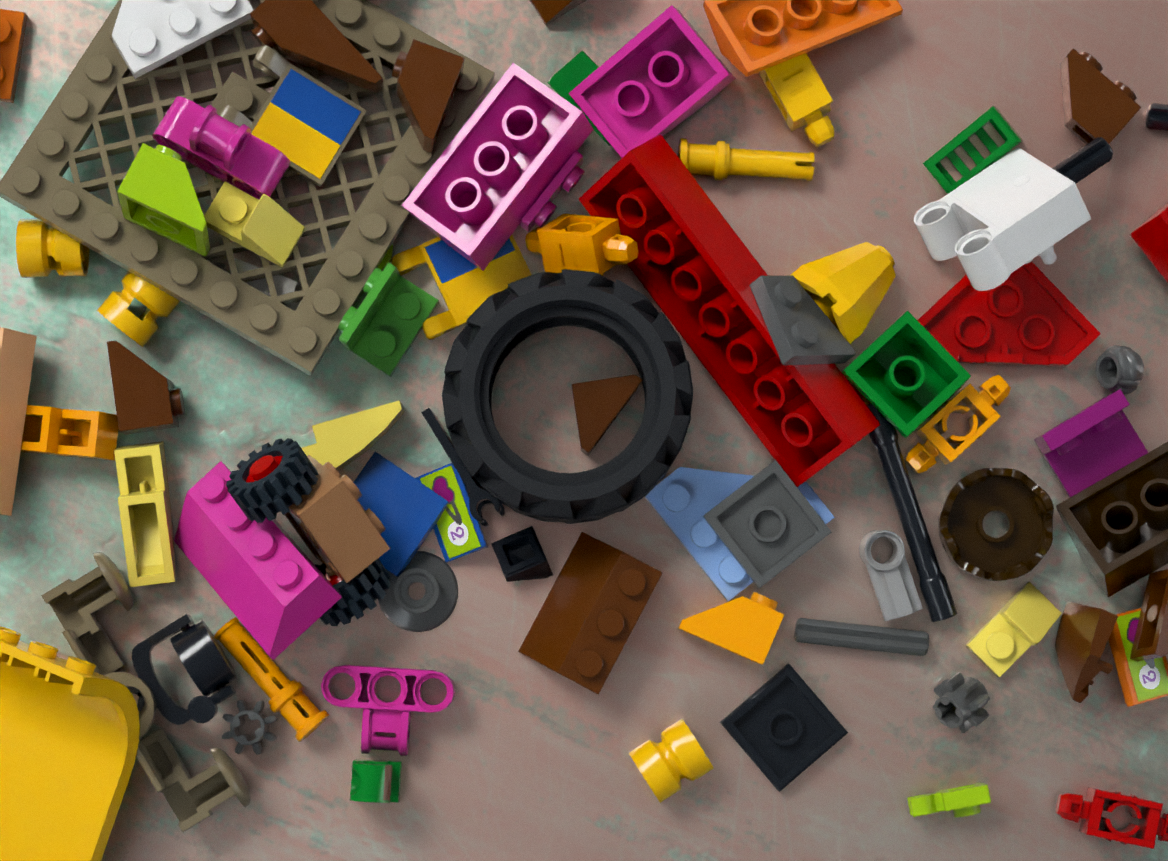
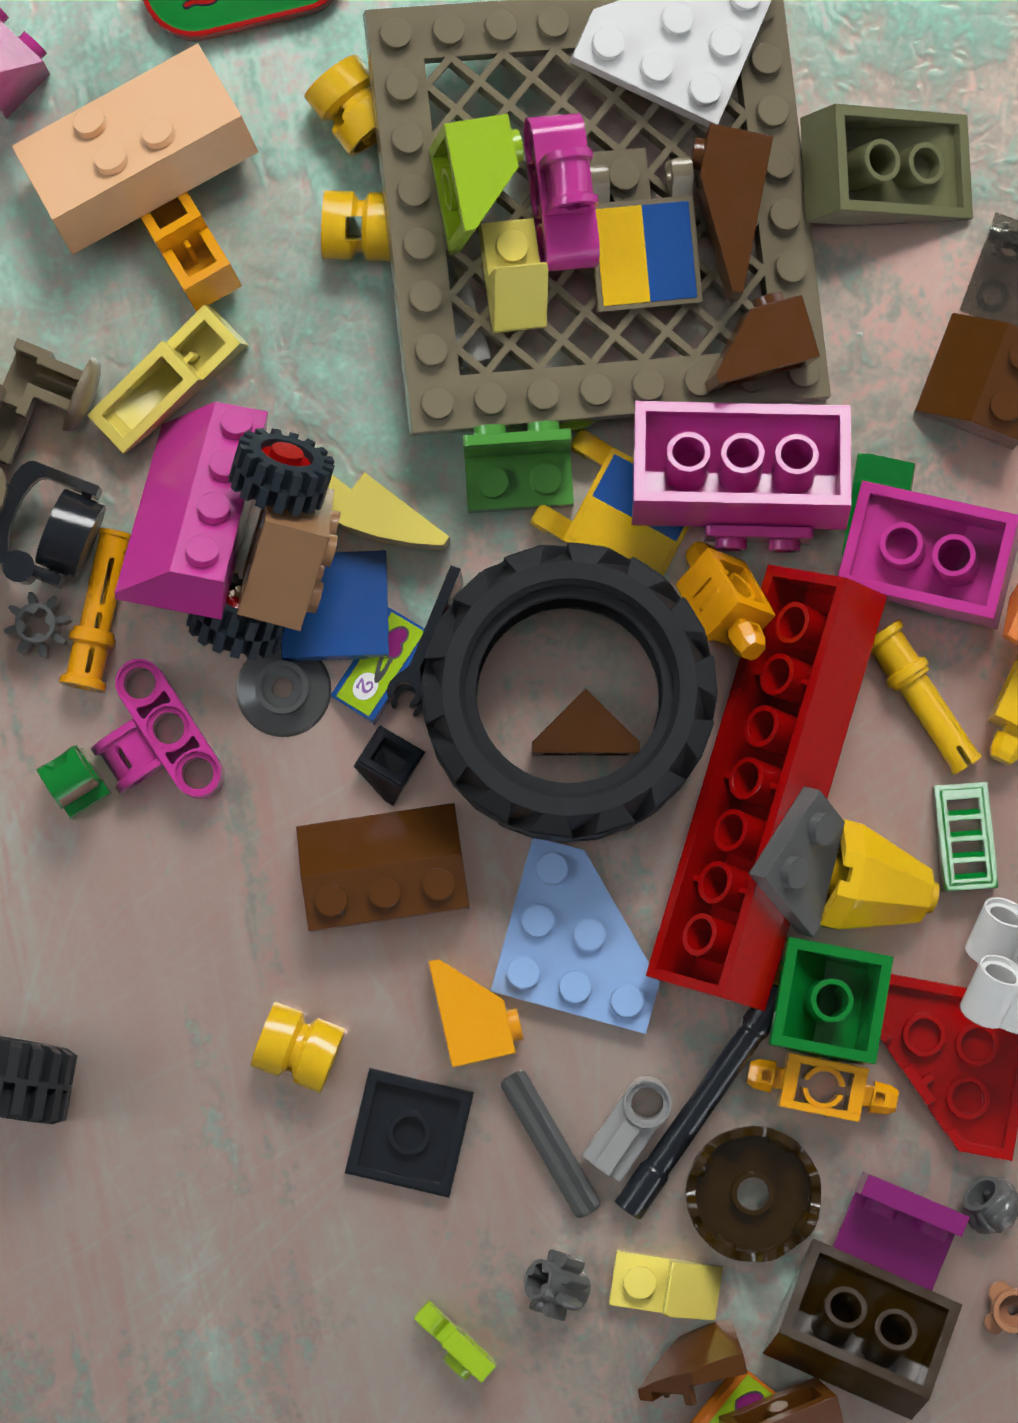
camera: 55 degrees right, 0 degrees up
reddish brown slope [107,340,185,435] -> none
dark grey plate [703,460,832,589] -> none
none -> slope [933,782,998,892]

